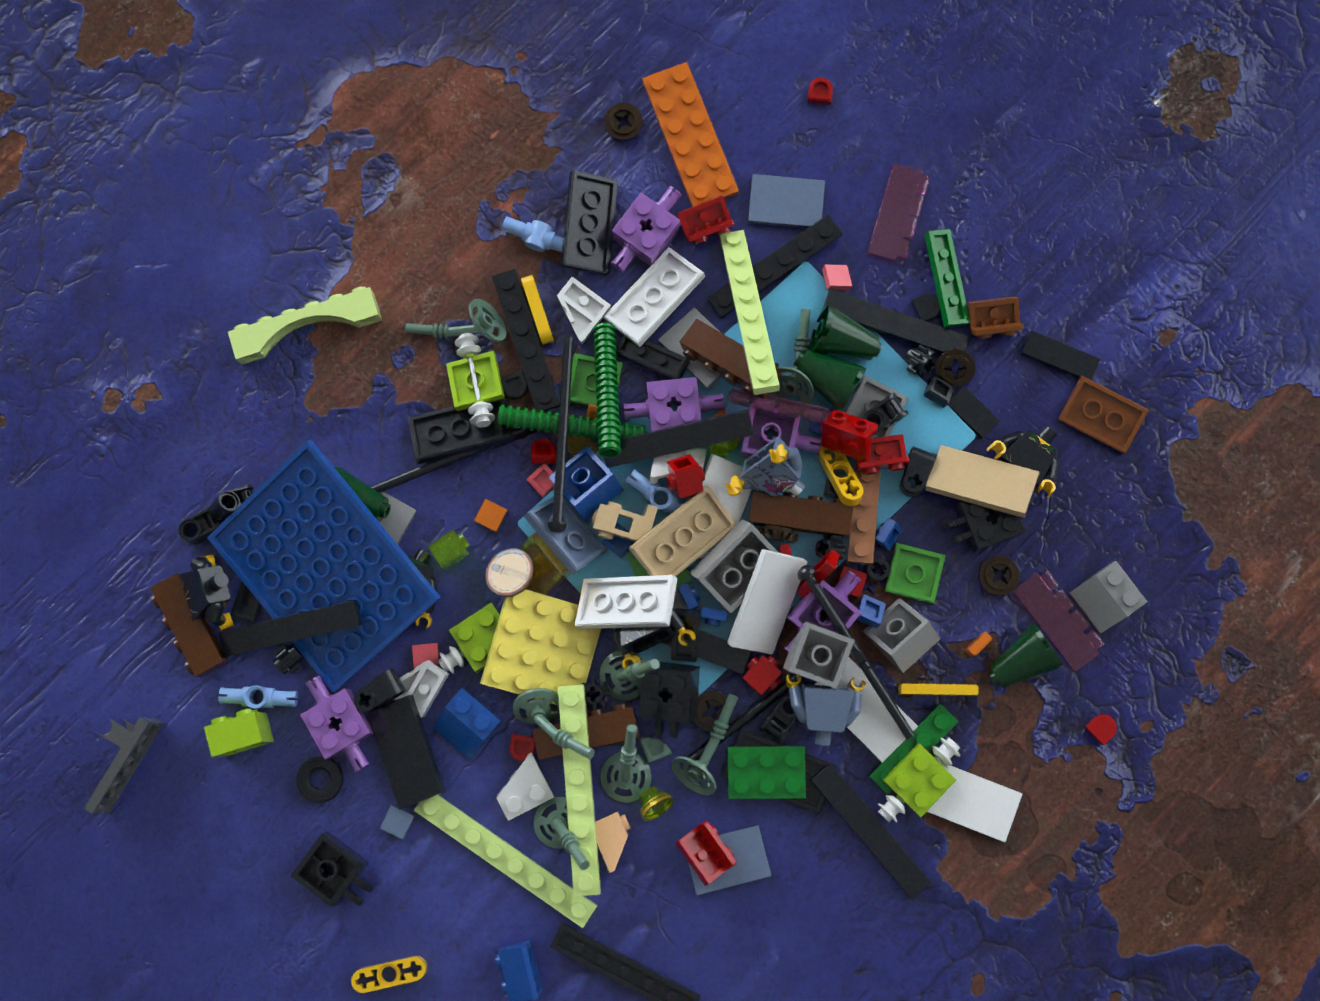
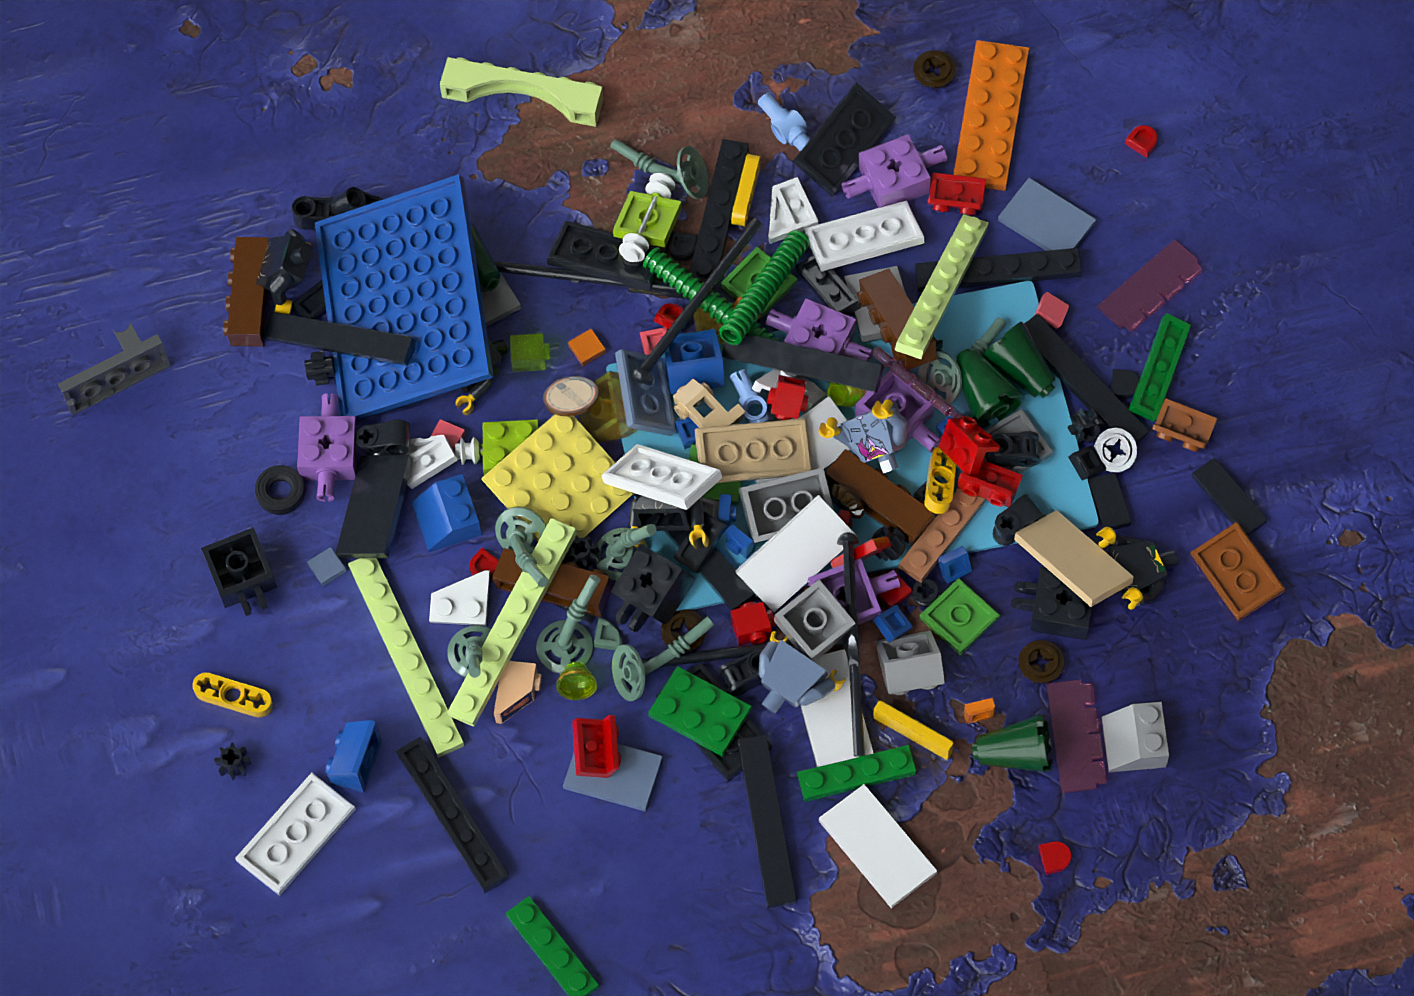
camera: 30 degrees right, 15 degrees down
lime brick [204,708,274,757] -> none
light blue pin [218,685,298,709] -> none
lime plate [878,738,960,823] -> none

